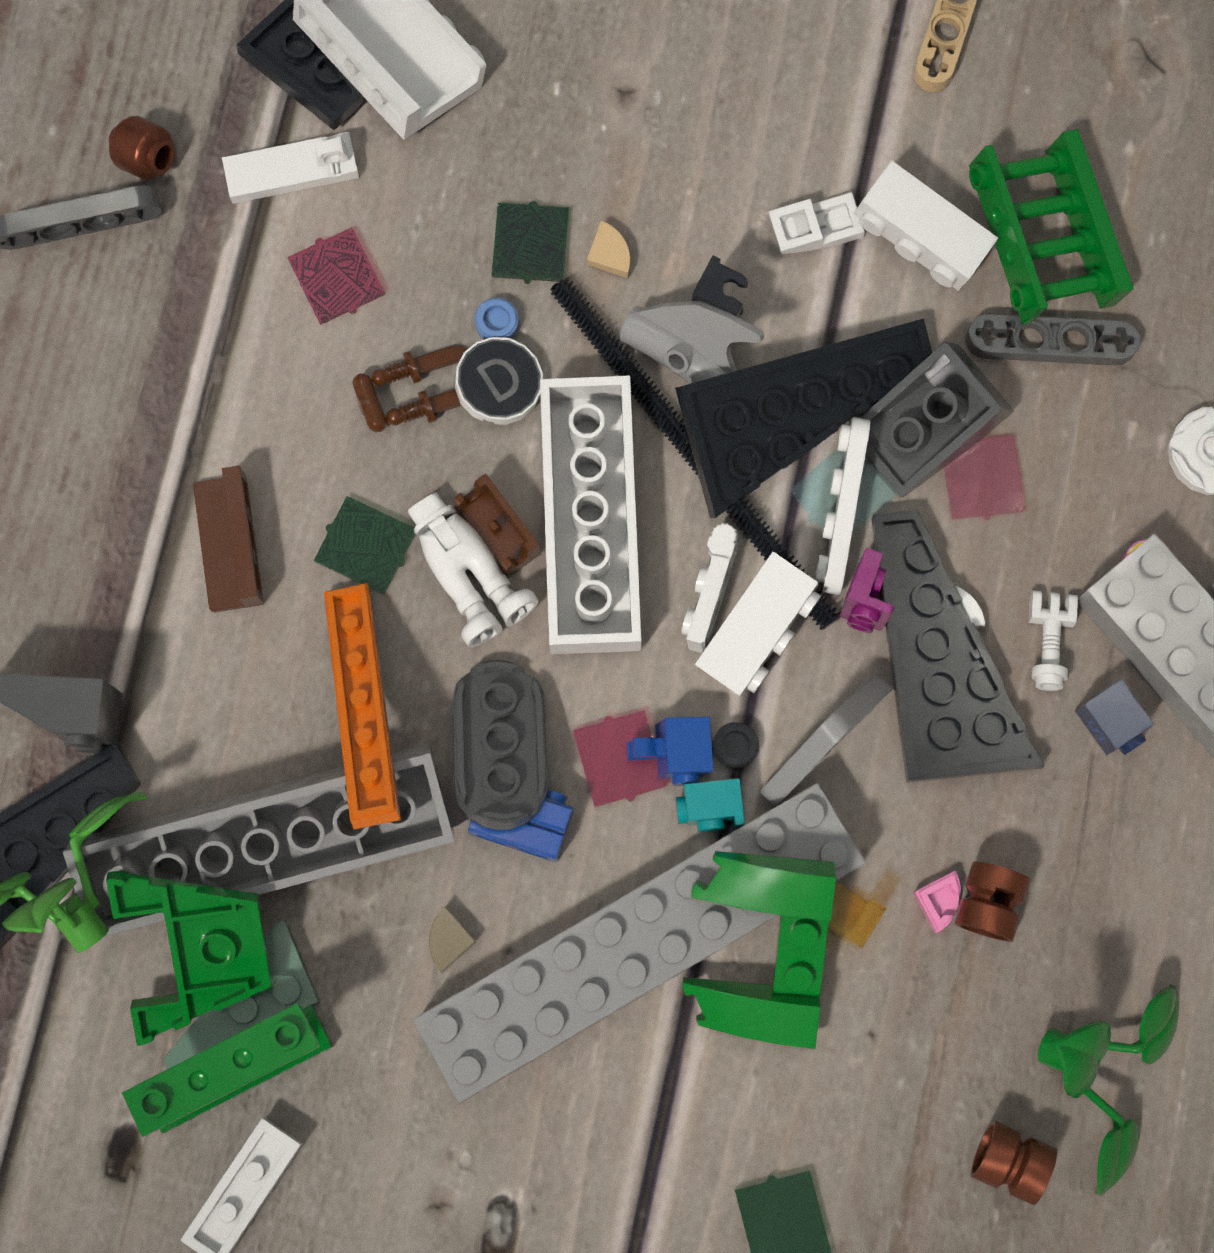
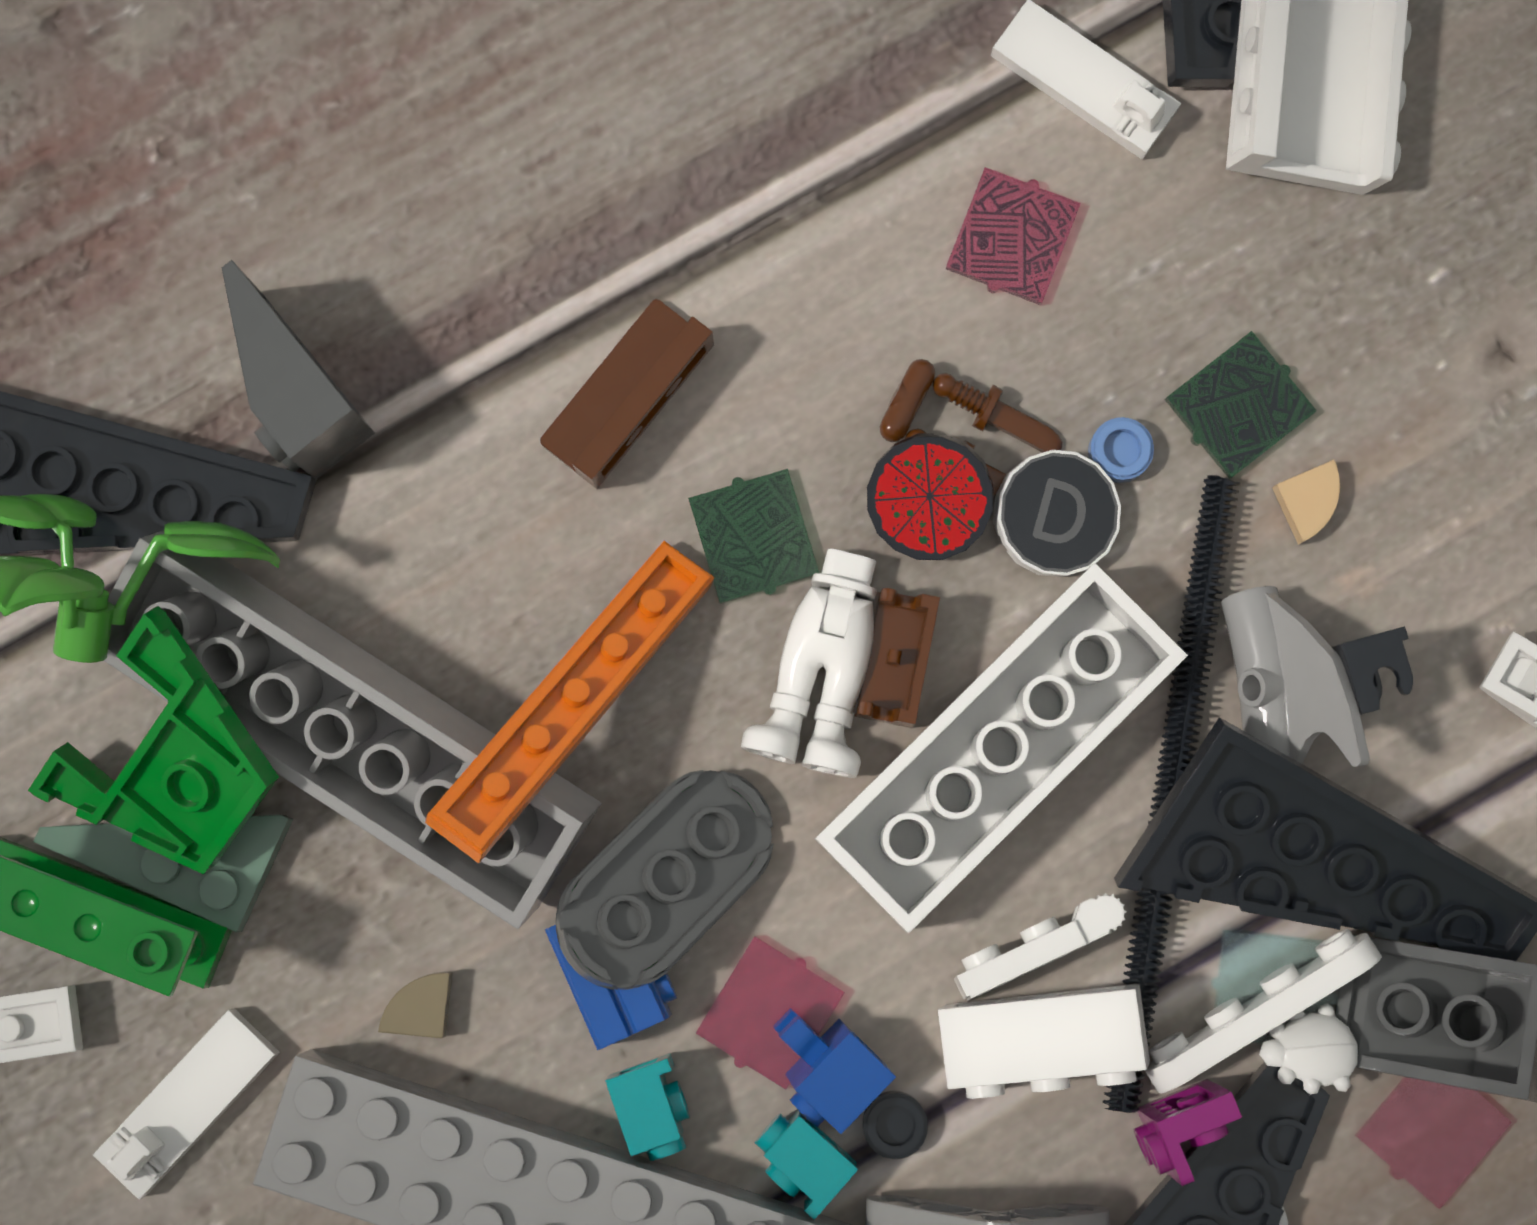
camera: 50 degrees right, 5 degrees up
none -> white hinge [93,1008,280,1200]
none -> teal brick [605,1053,690,1161]
none -> tile [867,433,993,560]
none -> white piece [1259,1003,1358,1095]

